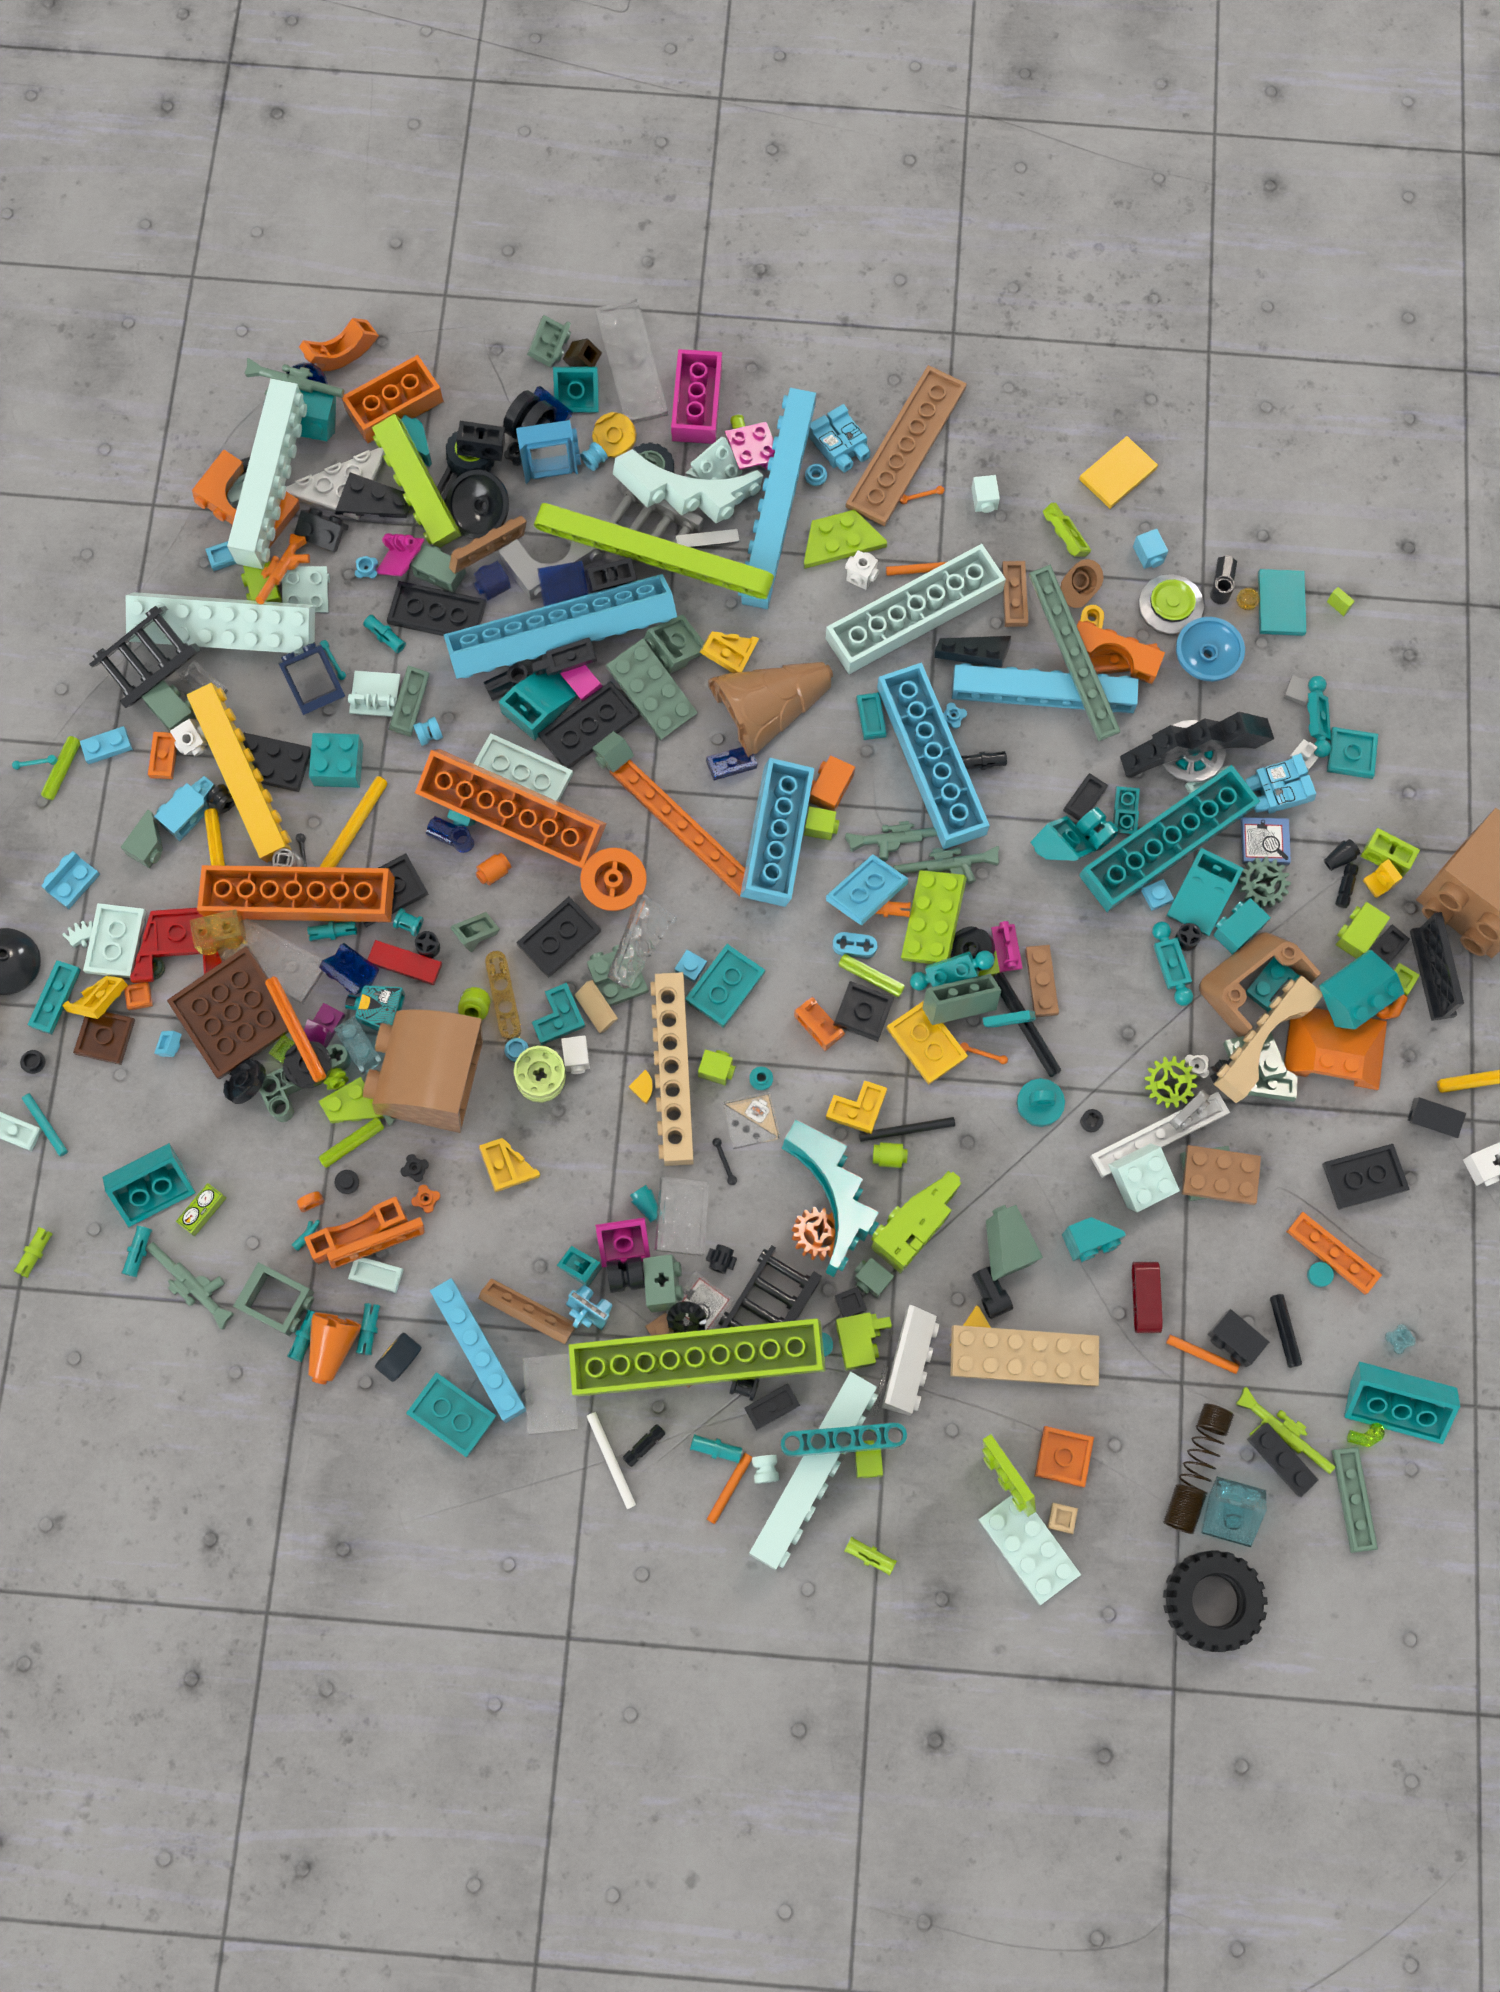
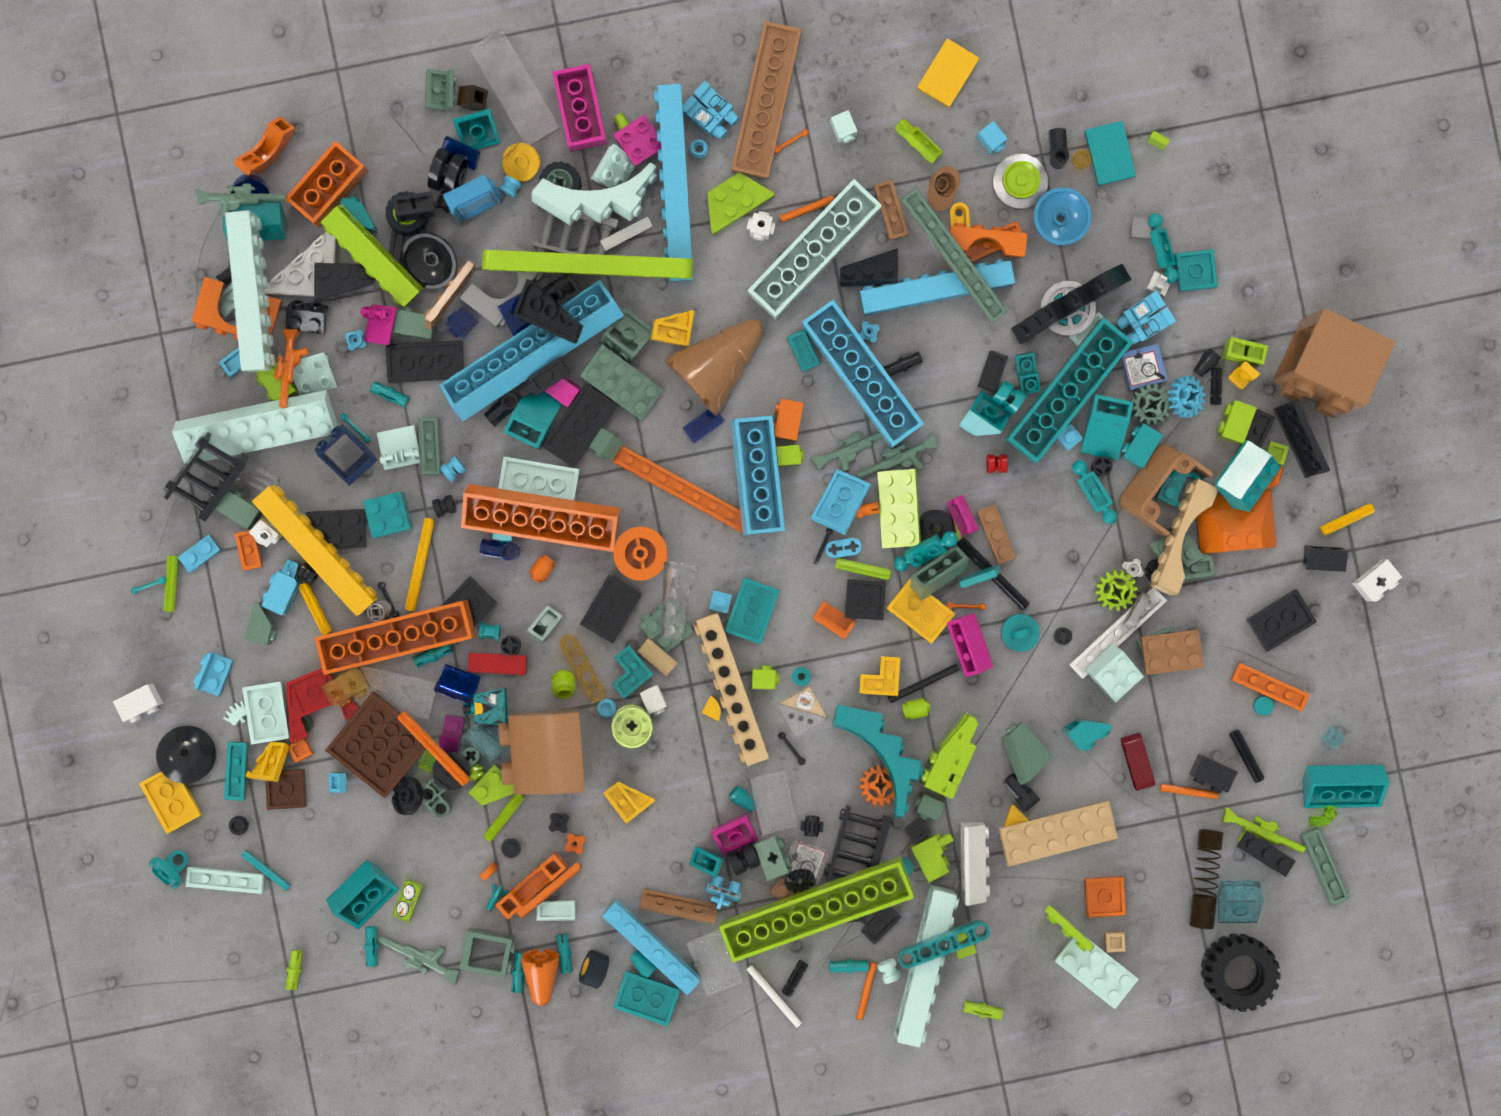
camera: 15 degrees left, 15 degrees up
none -> black wheel [432,494,457,518]
none -> black wing [513,279,584,344]
none -> teal cone [630,950,657,978]
none -> black hinge [814,528,833,565]
none -> dark pink brick [947,613,994,677]
none -> red wheel [986,454,1008,473]
none -> medium azure gear [1167,376,1206,418]

